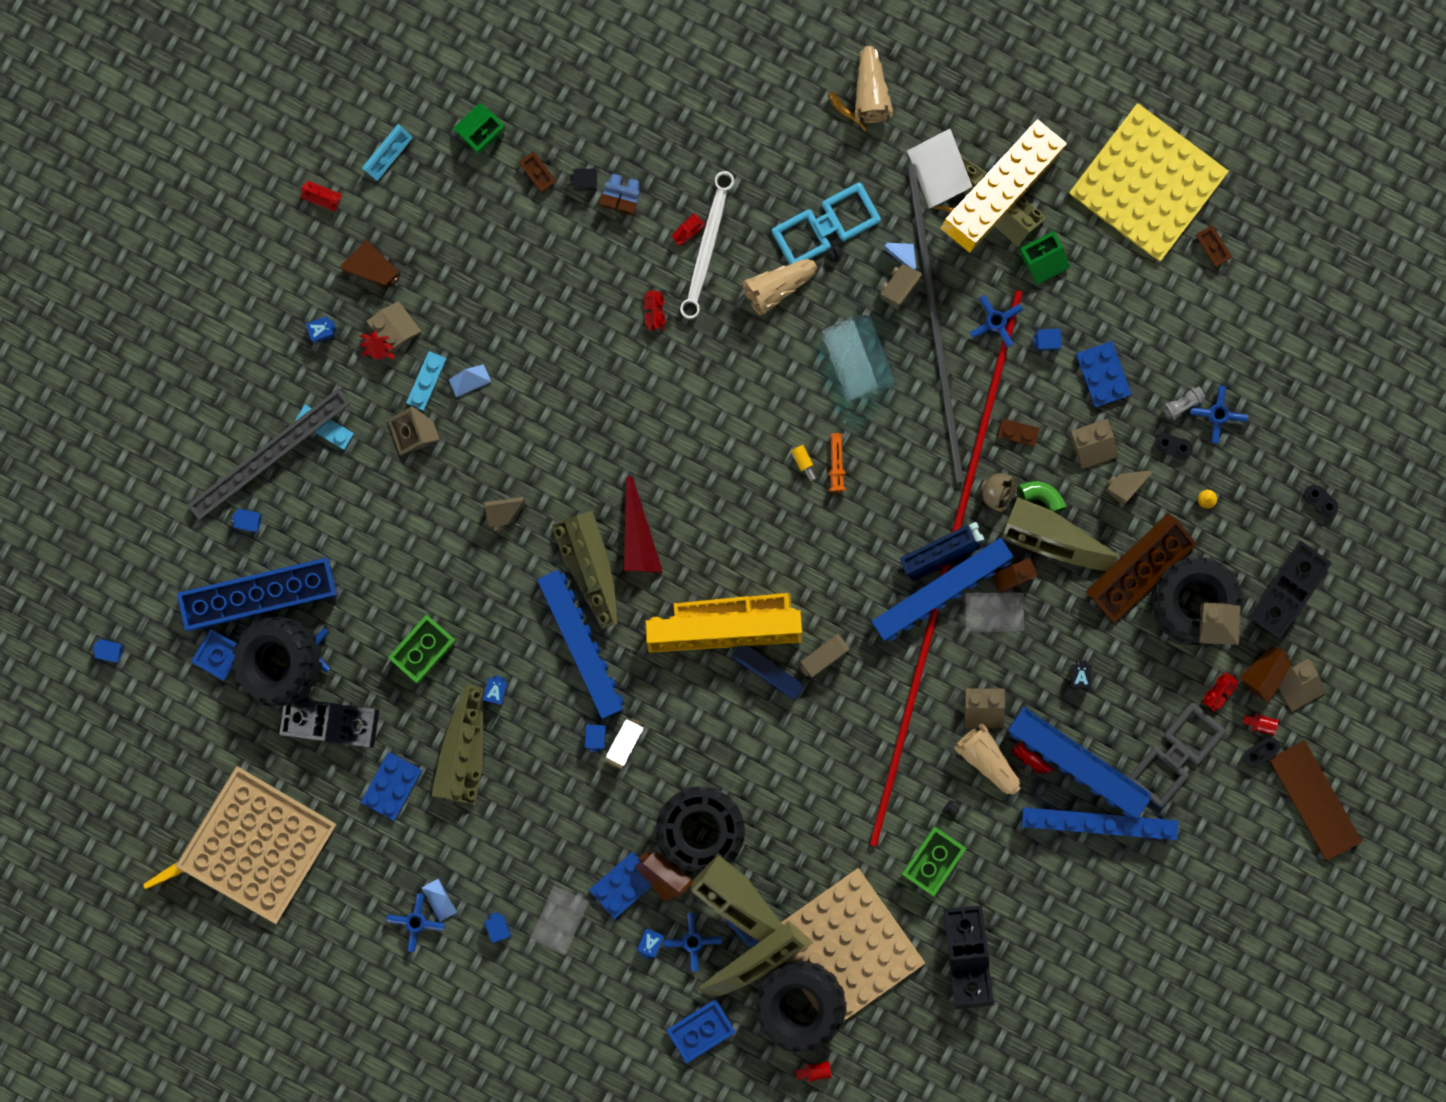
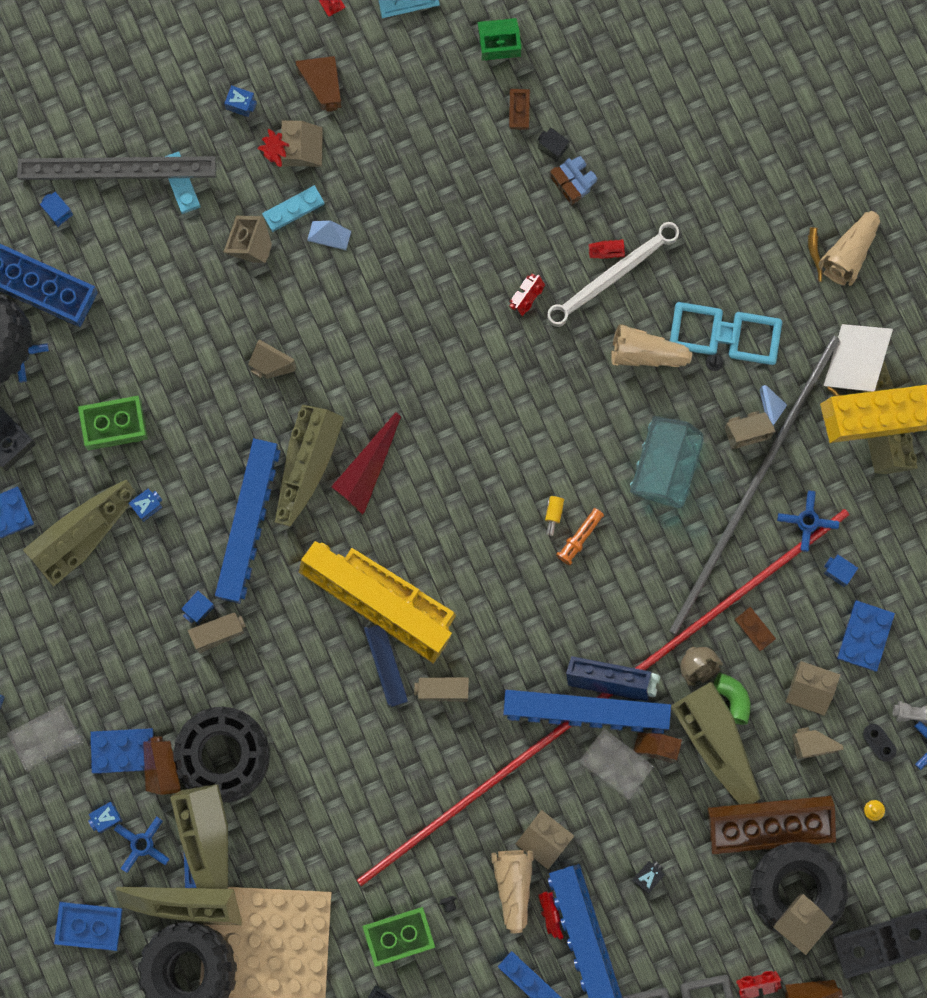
camera: 30 degrees right, 5 degrees down
green slope [1019,231,1070,285] -> none

